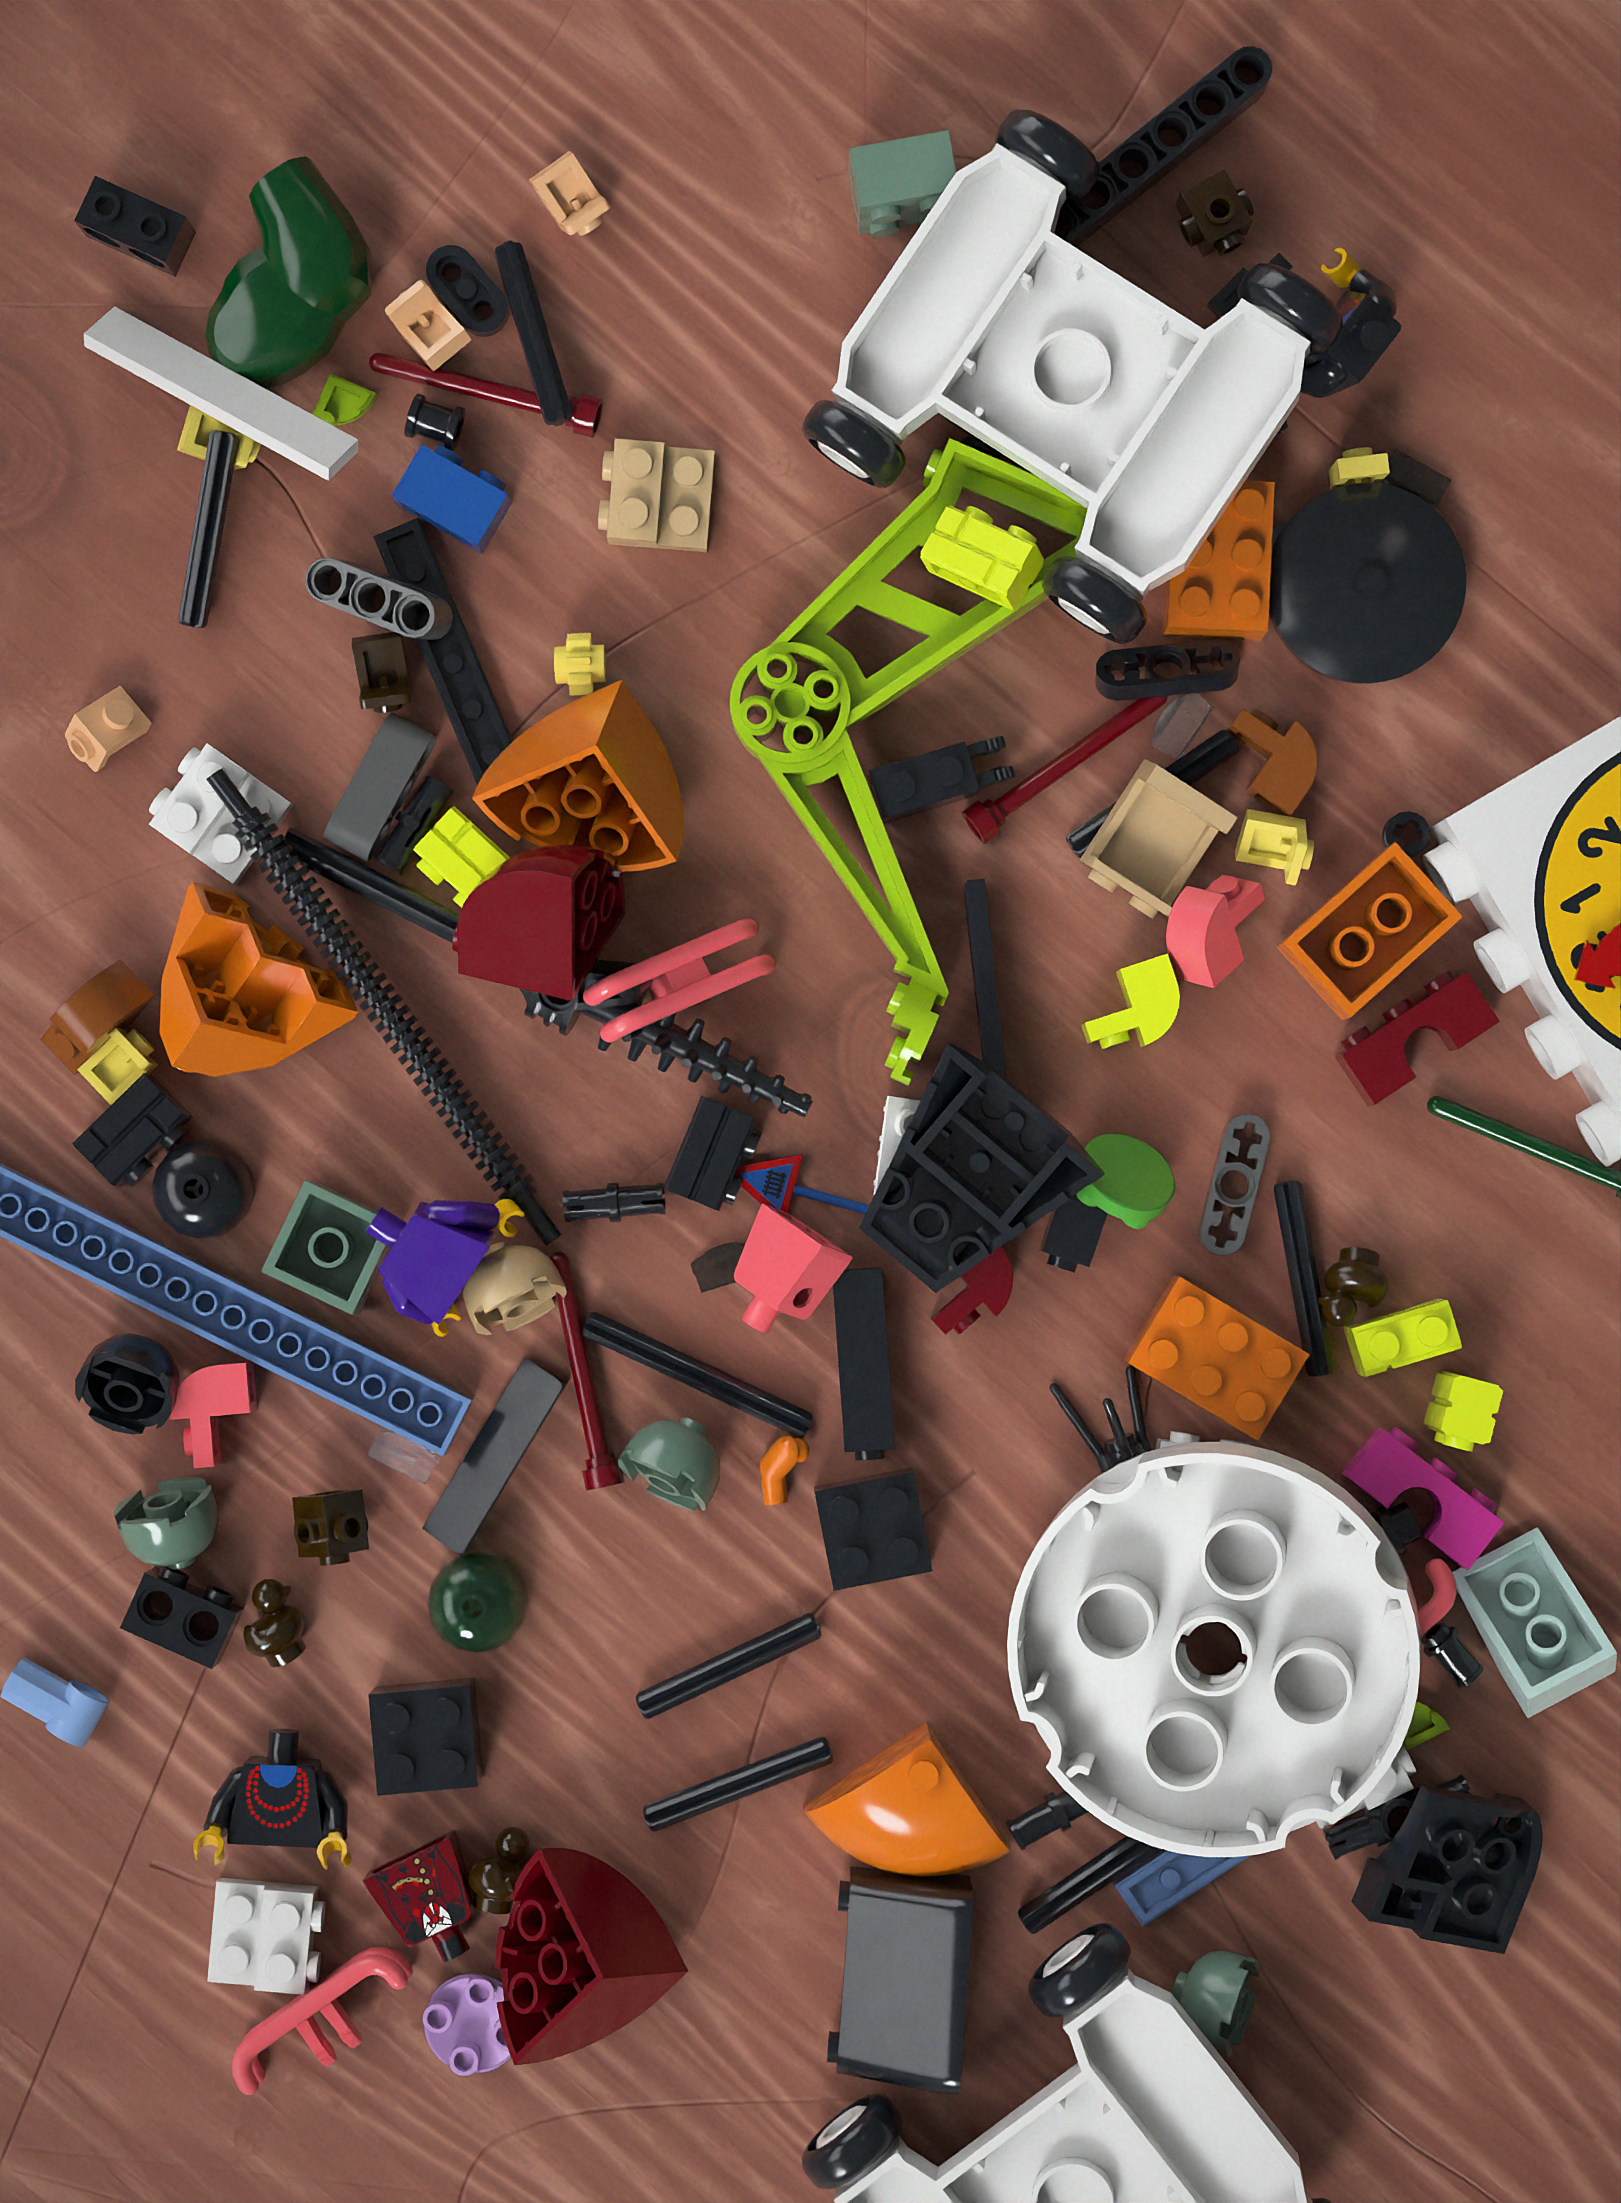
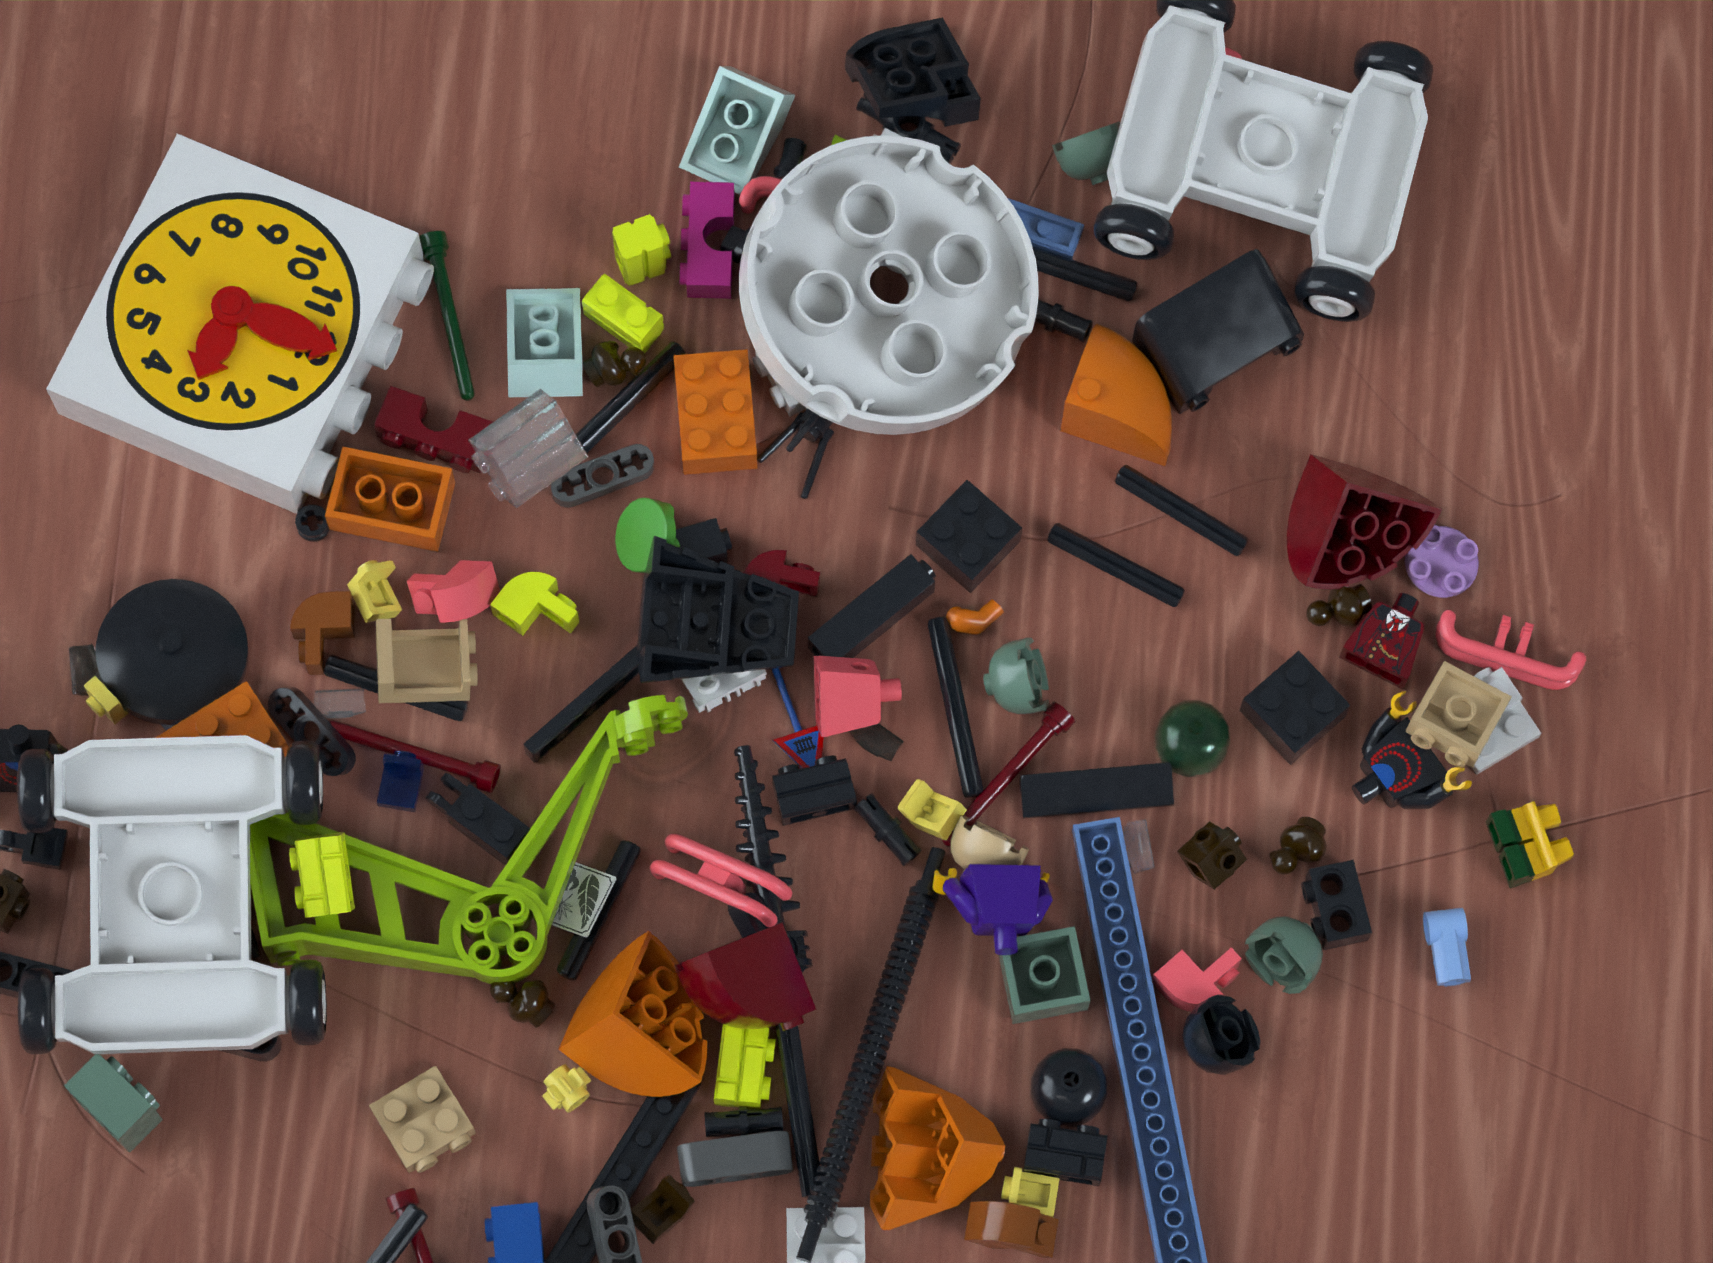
camera: 130 degrees left, 15 degrees down
none -> clear blue bracket [377,751,424,812]
none -> clear brick [468,389,588,508]
none -> dark brown animal [490,980,555,1028]
none -> light aqua slope [506,288,583,397]
none -> white sticker [552,862,617,938]
none -> black axle [557,840,641,980]
none -> light yellow bracket [898,779,967,840]
none -> tan plate [1406,661,1512,768]
none -> hips [1486,801,1574,889]

